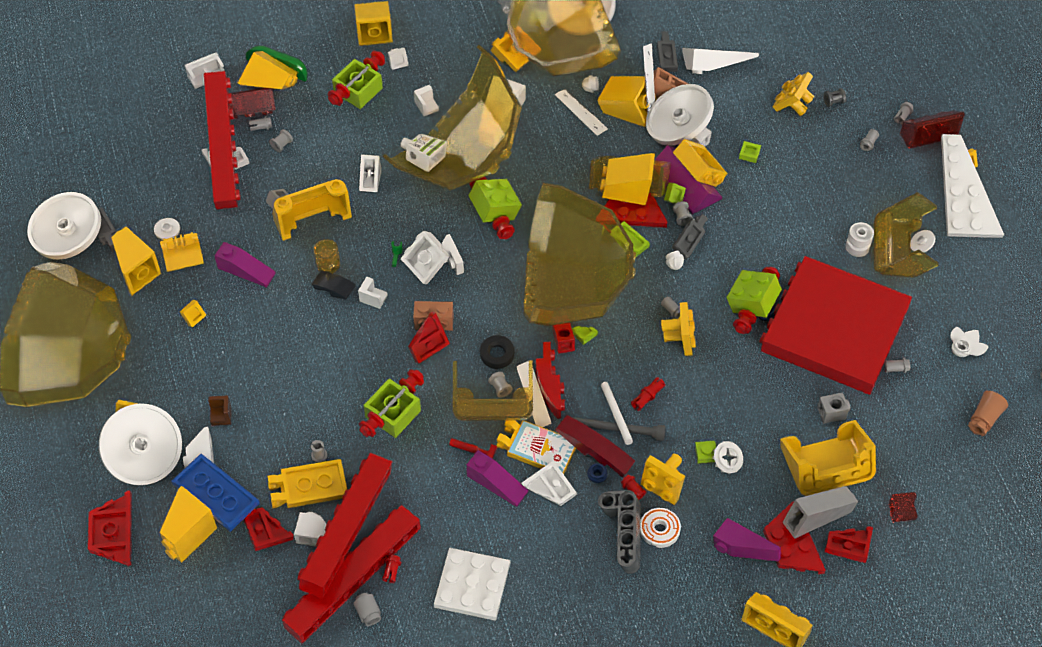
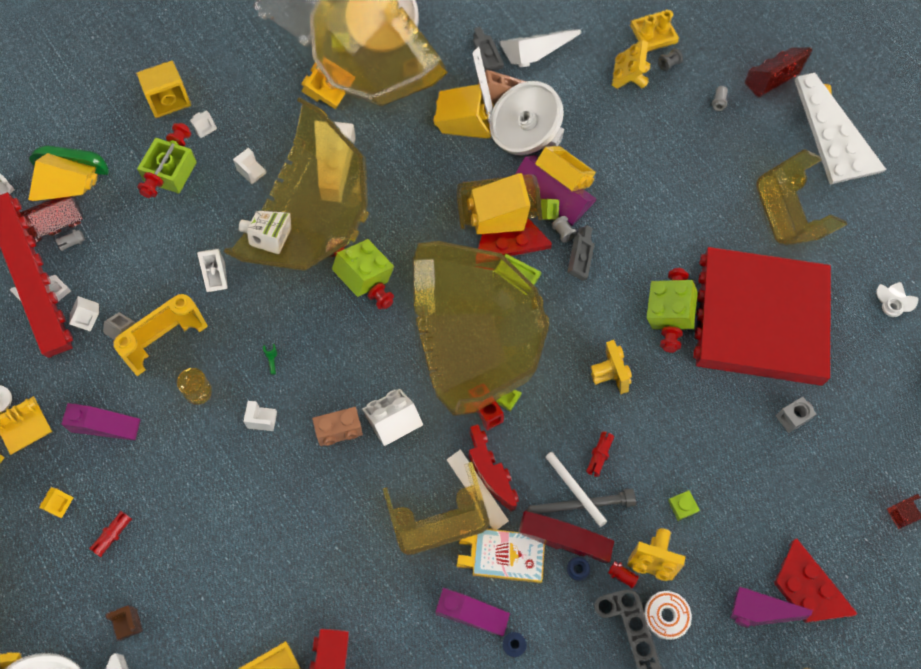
camera: 20 degrees left, 10 degrees up
light grey bush [269,129,293,153] -> none
light grey pin [311,440,327,463] -> none
black slope [312,270,356,299] -> none
lime brick [359,369,424,438] -> none
white plate [401,231,450,284] -> none
red wing [408,311,450,364] -> none
white slope [441,234,464,275] -> none
red piece [449,438,497,459] -> none
black tyre [480,335,515,369] -> none
light grey bush [488,372,513,398] -> none
white wing [522,461,577,506] -> none
white sticker [555,88,608,136] -> none
white plate [582,75,599,93] -> none
light grey pin [661,296,680,319] -> none
white plate [665,251,684,270] -> none
white gear [712,441,743,474] -> none
lime plate [739,141,761,163] -> none
yellow windscreen [780,420,876,496] -> none
light grey slope [783,486,858,538] -> none
red wing [825,526,873,563] -> none
white wheel [846,222,874,257] -> none
light grey pin [885,358,910,373] -> none
light grey pin [894,102,913,124] -> none
white piece [910,230,935,253] -> none
none -> white panel [69,296,99,331]
none -> red pin [89,511,133,557]
none -> white slope [362,389,423,446]
none -> dark blue plate [502,632,526,657]
none -> yellow plate [630,10,679,52]

